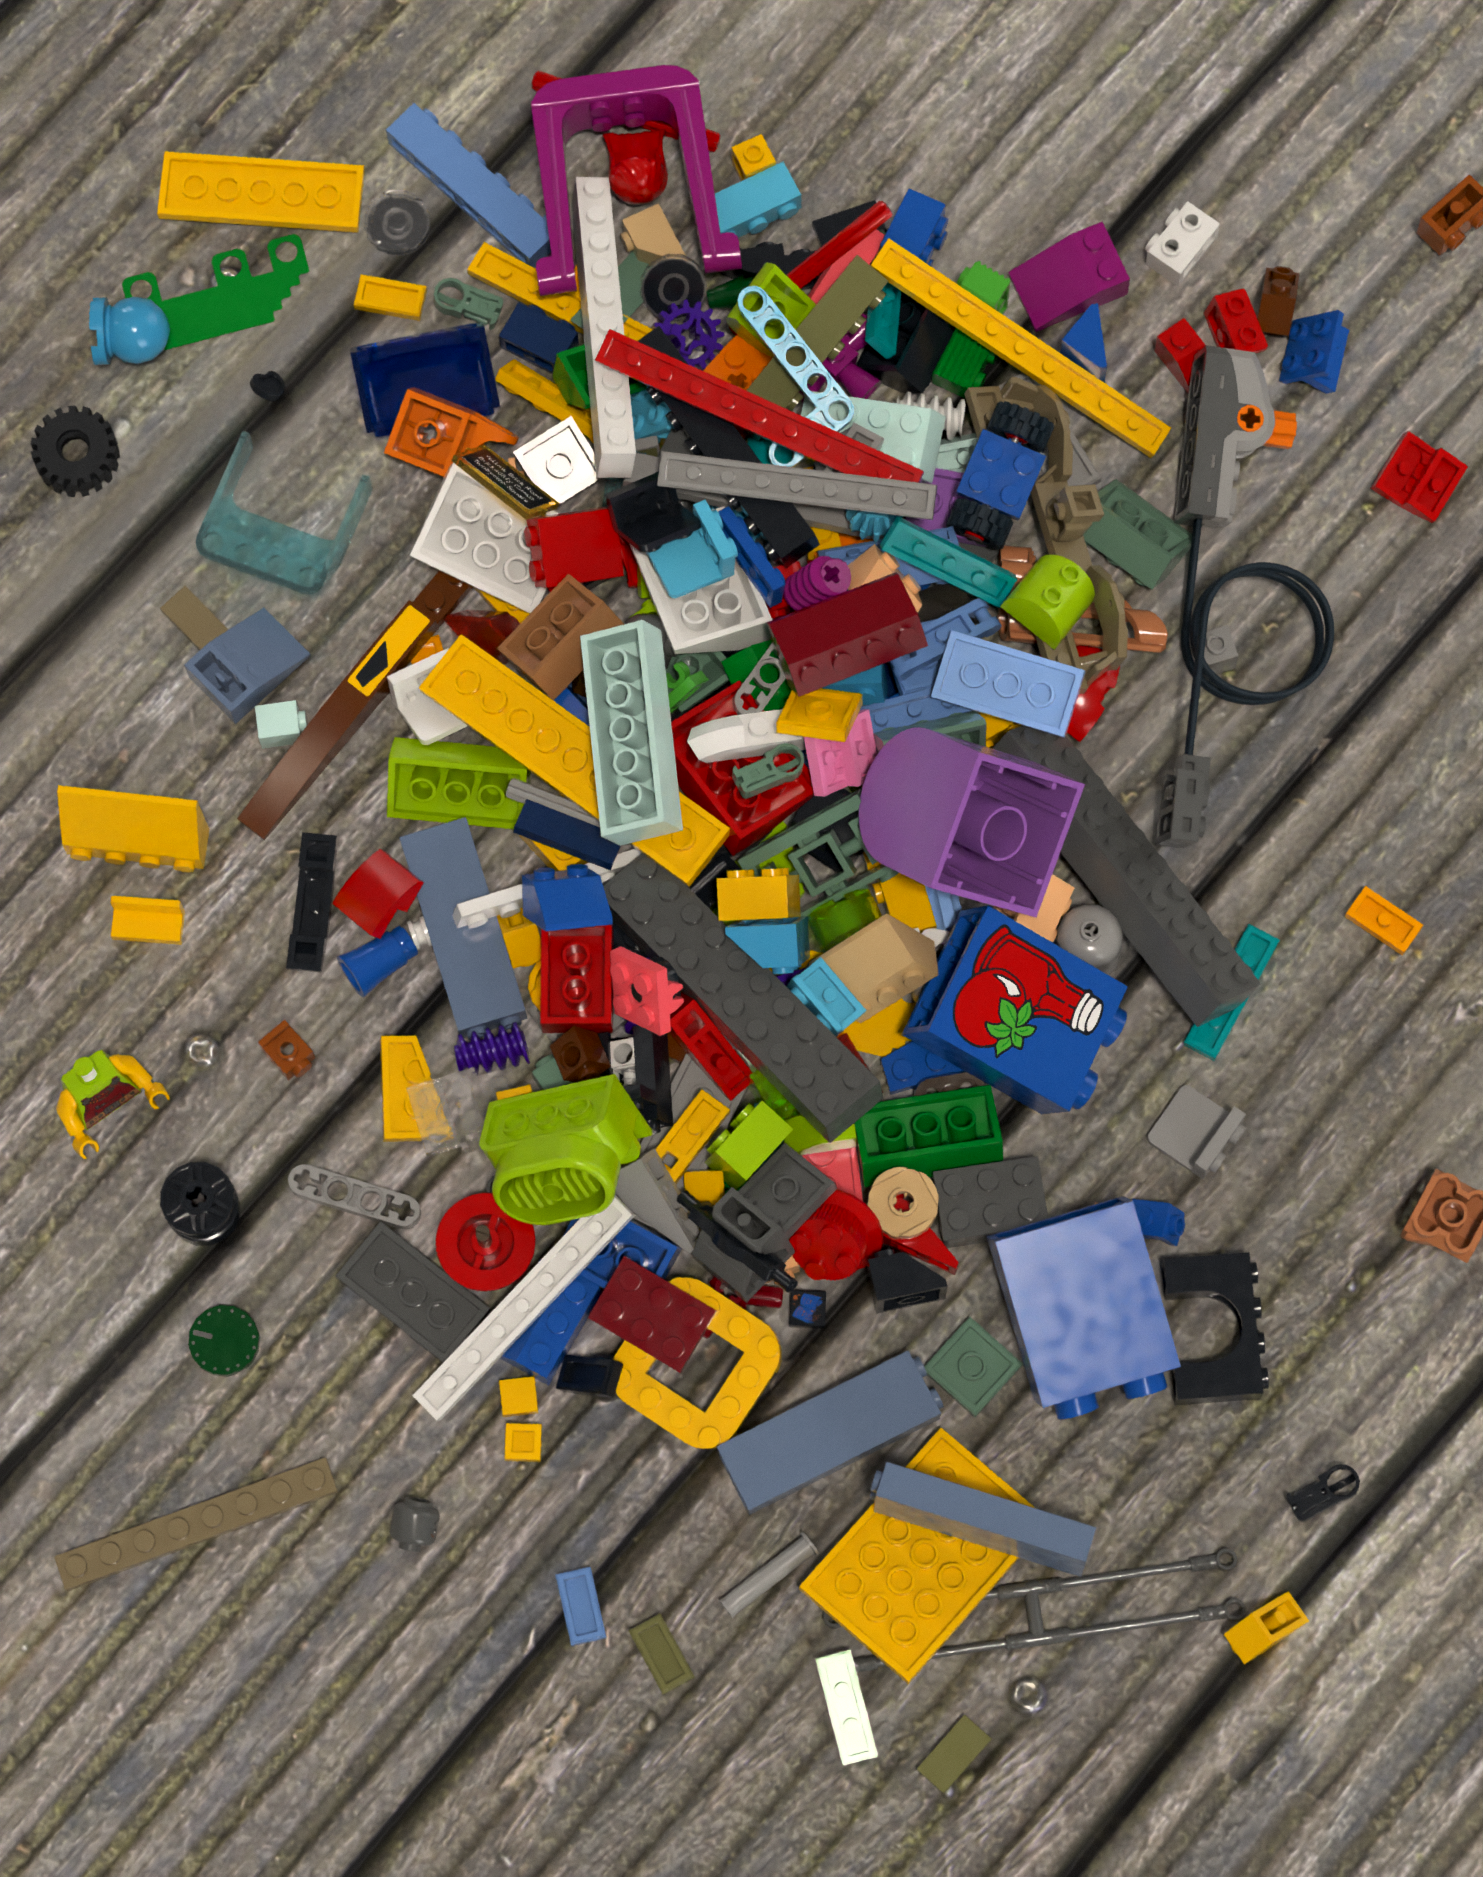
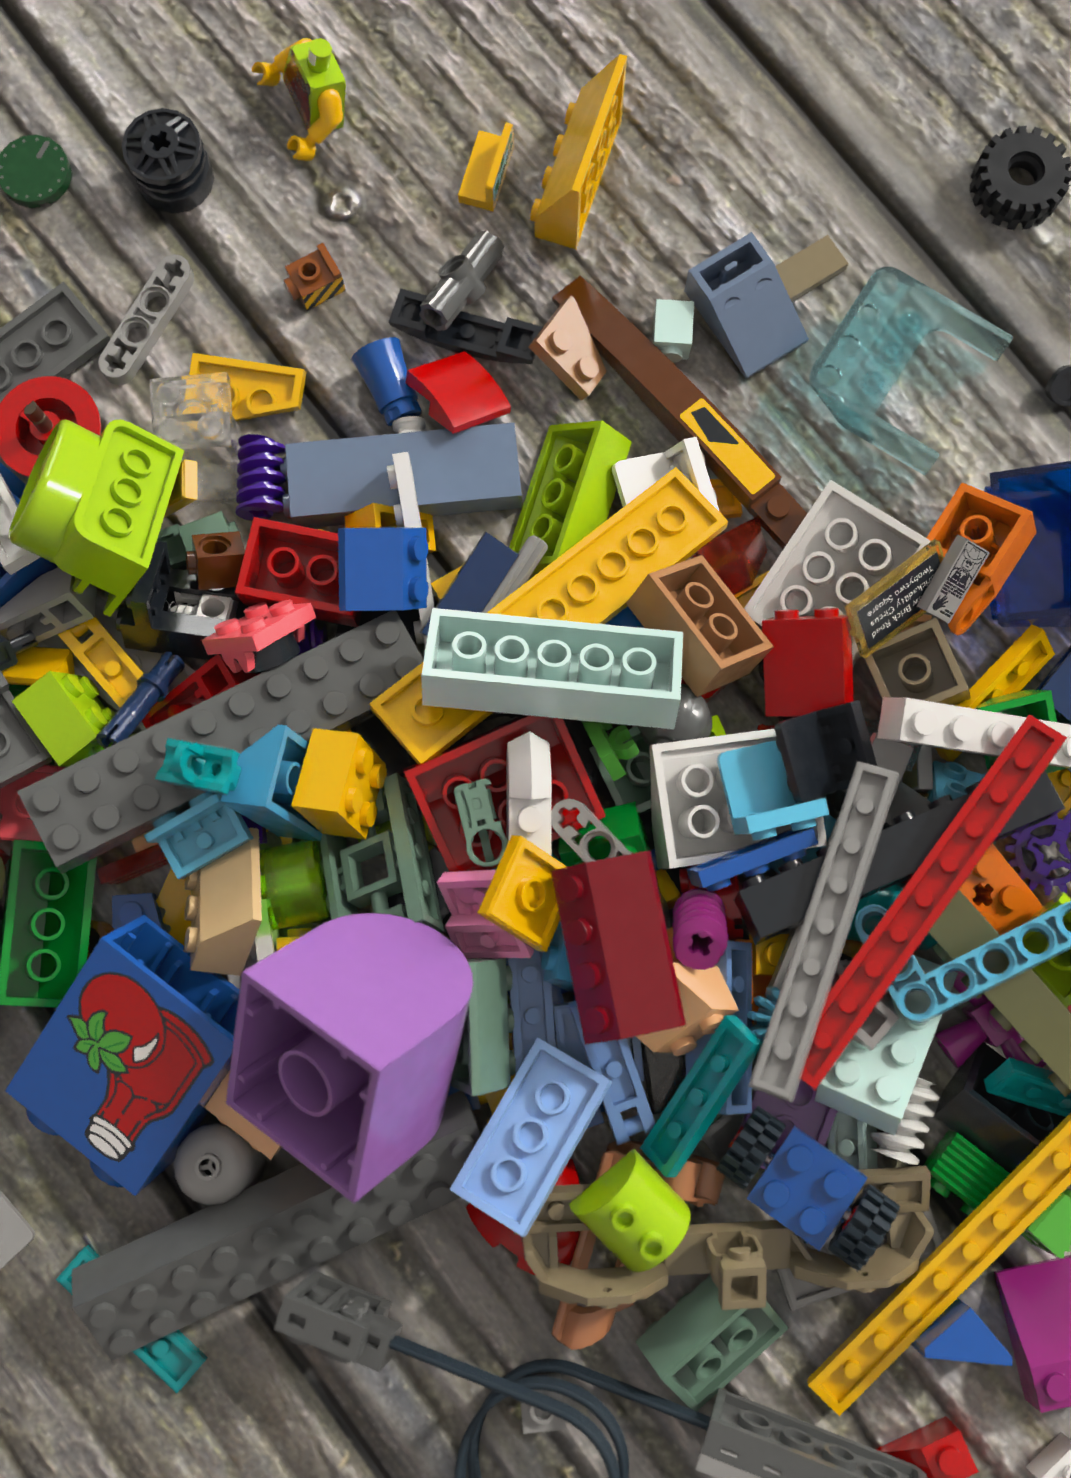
camera: 100 degrees right, 5 degrees up
none -> dark blue pin [96,652,185,749]
none -> teal hips [155,738,241,795]
none -> dark grey piece [419,230,505,331]
none -> wing [528,296,607,401]
none -> light grey tile [917,534,990,623]

